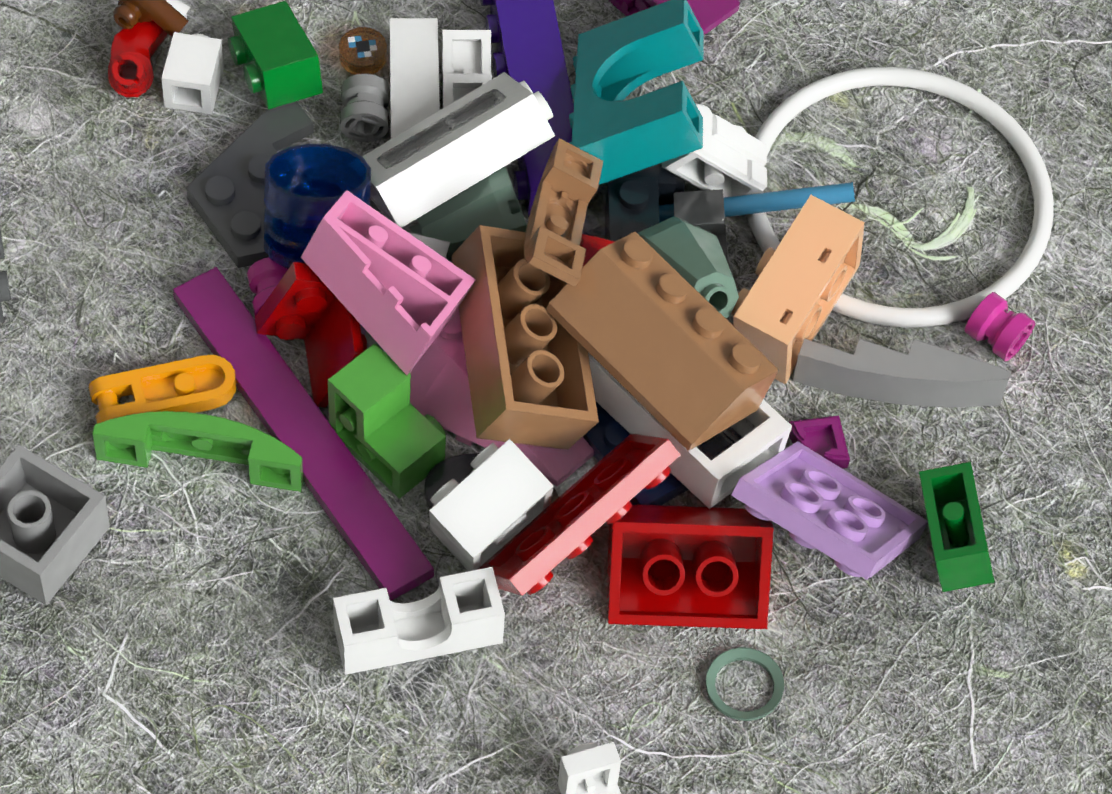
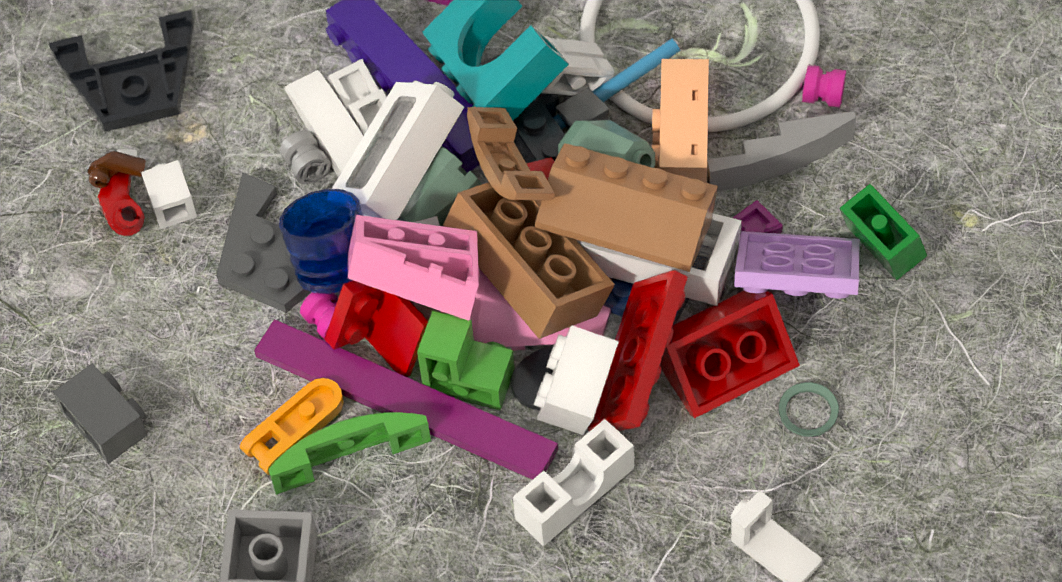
camera: 20 degrees left, 0 degrees up
green brick [228,0,323,110] -> none
clear orange tile [339,27,387,75] -> none

